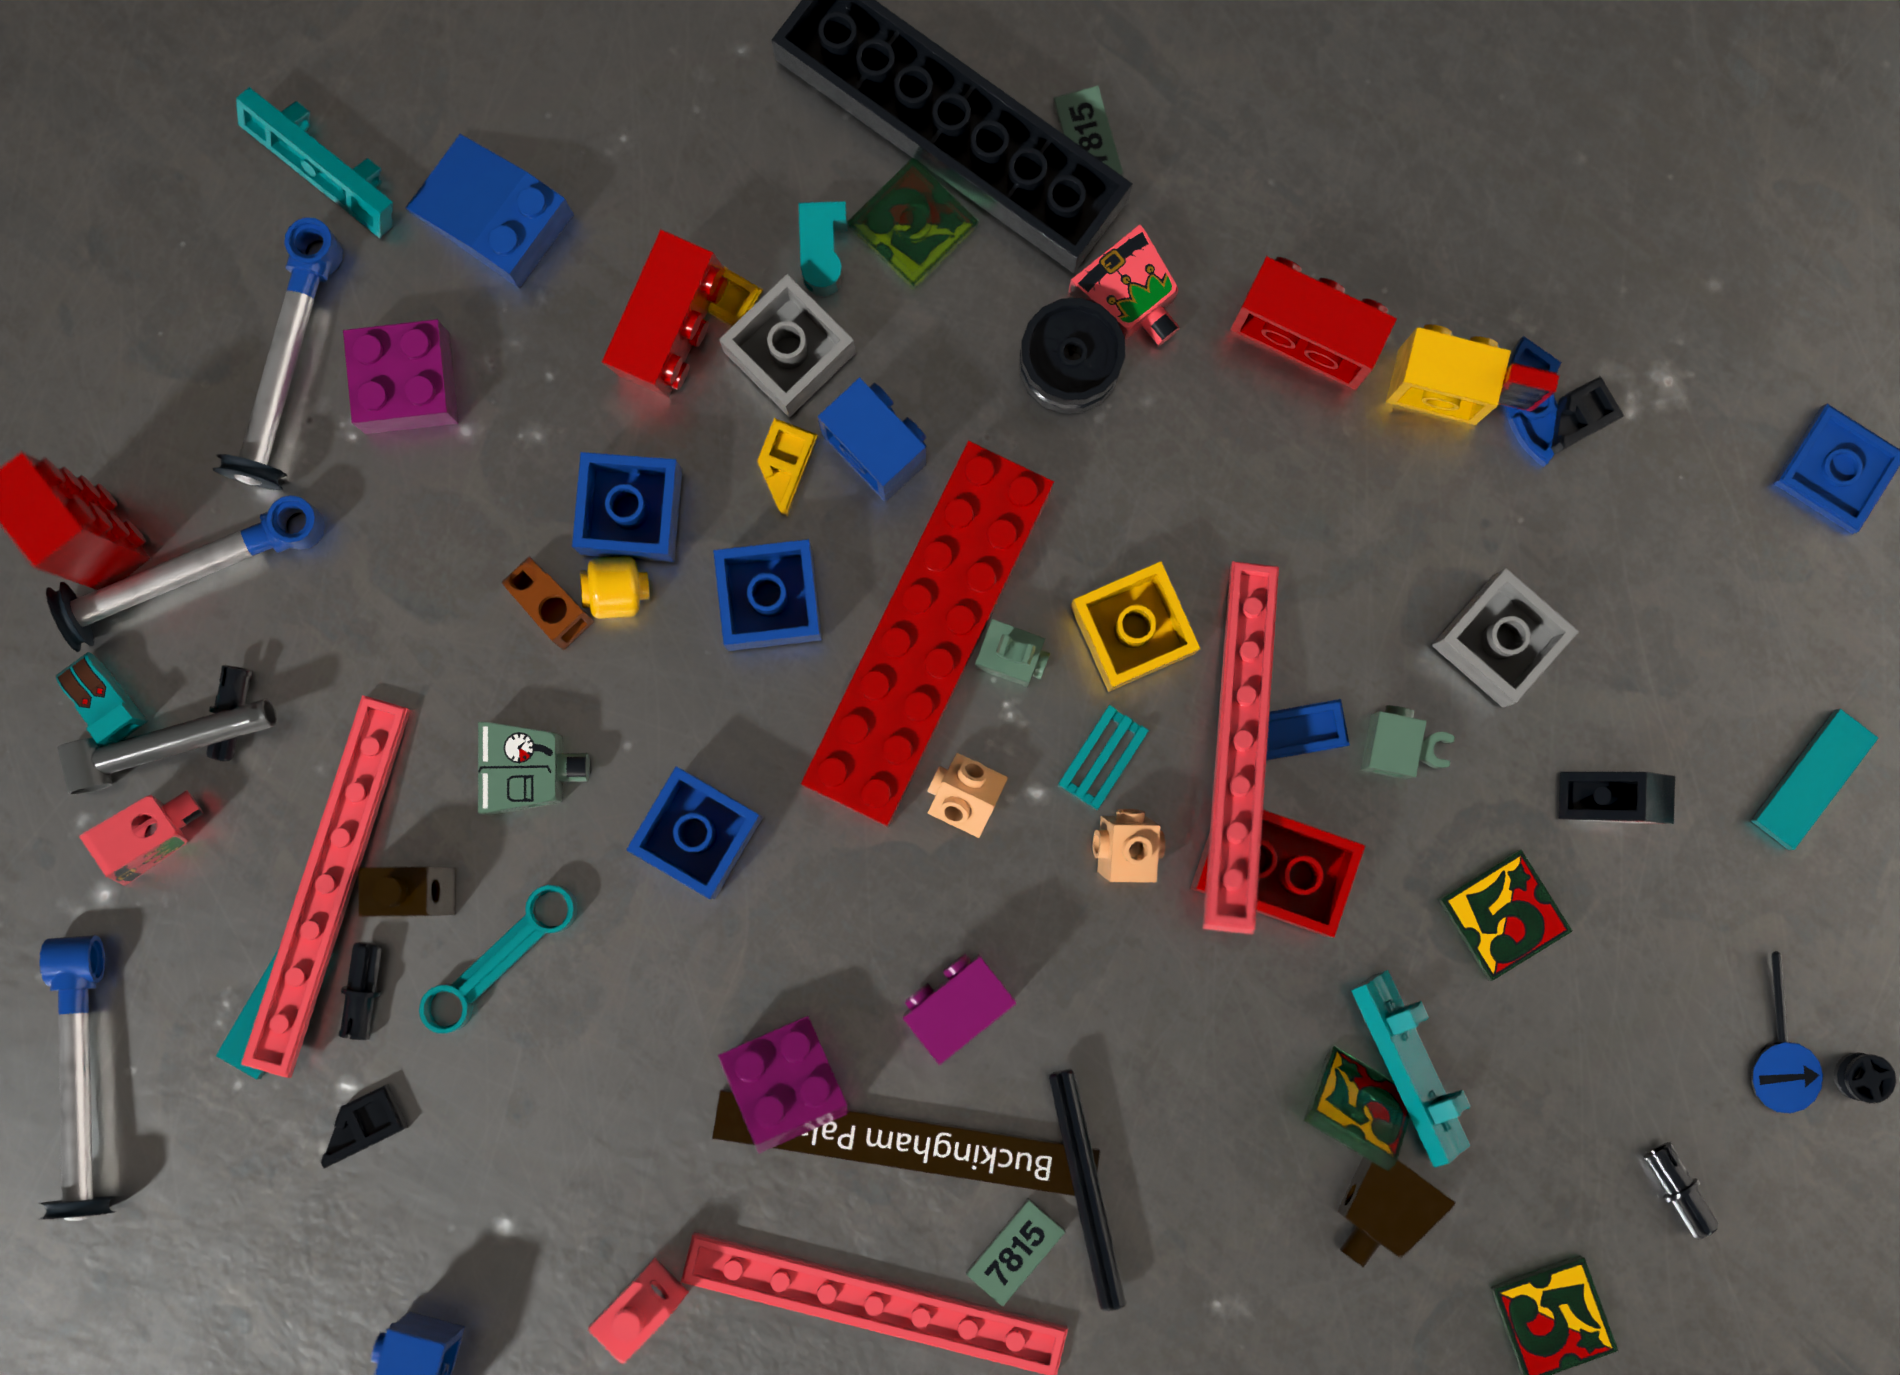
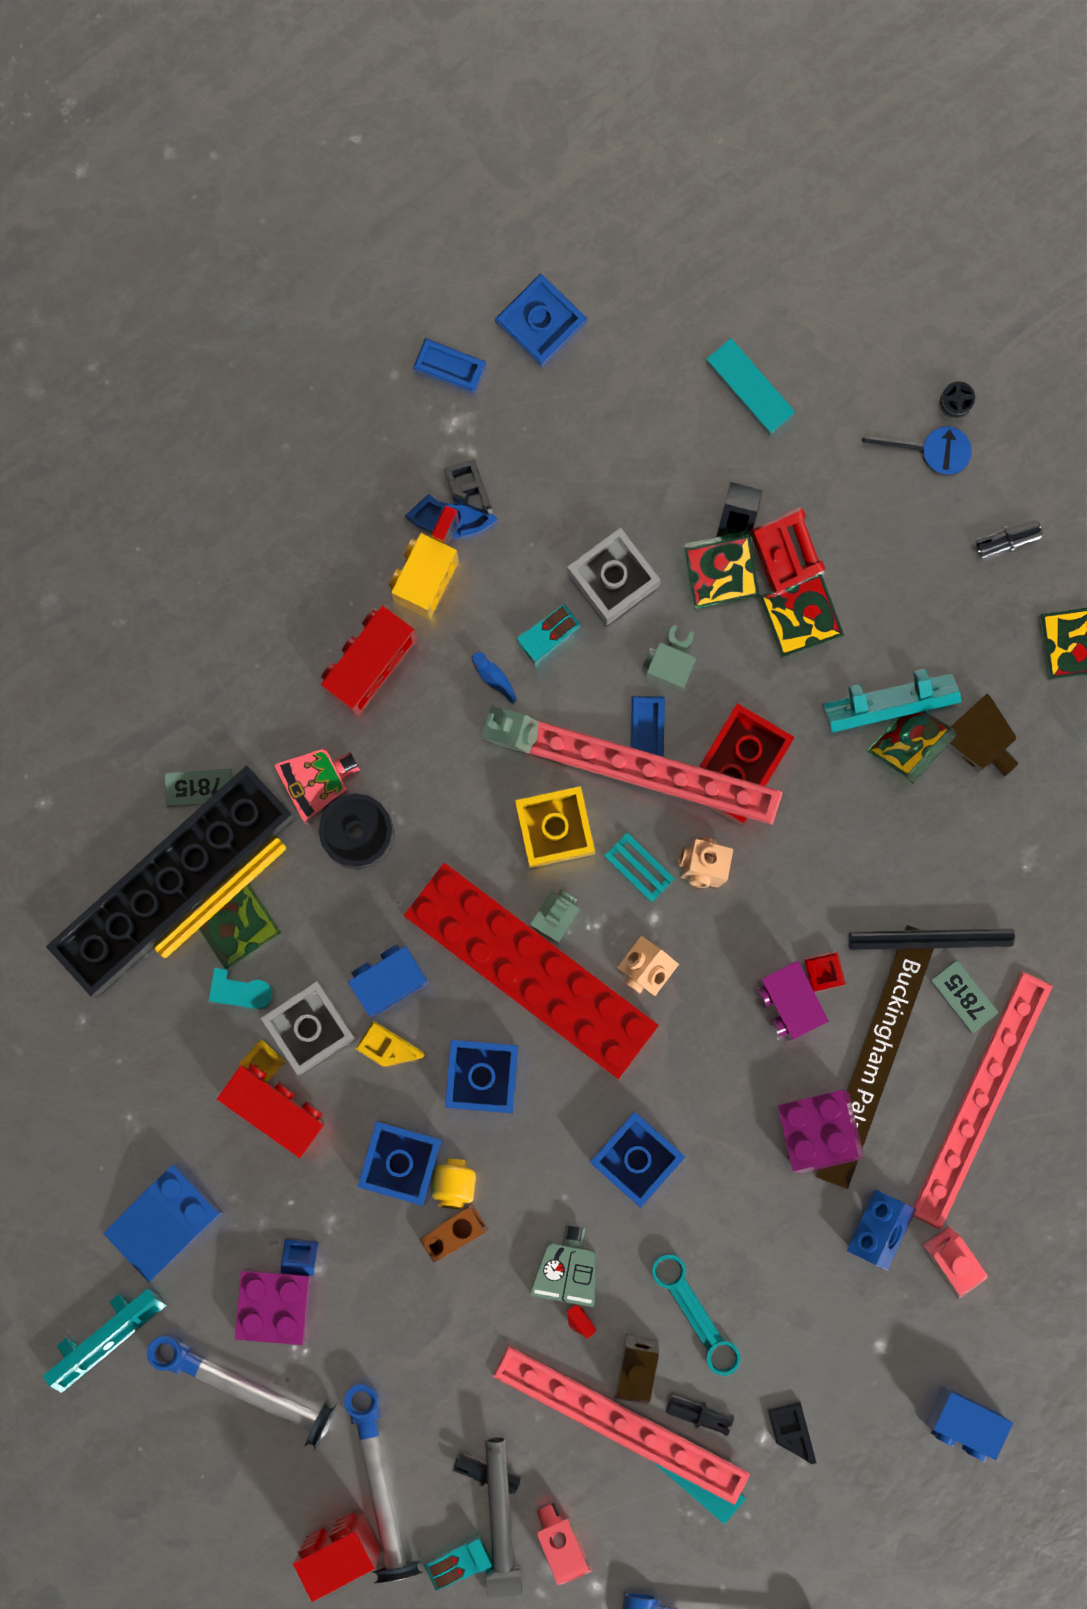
camera: 75 degrees left, 0 degrees up
none -> yellow axle [153,836,286,958]
none -> blue tile [281,1239,318,1275]
none -> blue tile [413,338,486,394]
none -> blue bar [472,652,517,704]
none -> sand green brick [481,706,539,754]
none -> teal leg [516,604,581,666]
none -> red tile [566,1304,596,1339]
none -> tile [683,531,760,609]
none -> red plate [750,507,826,593]
none -> red tile [805,950,846,992]
none -> blue brick [847,1189,916,1271]

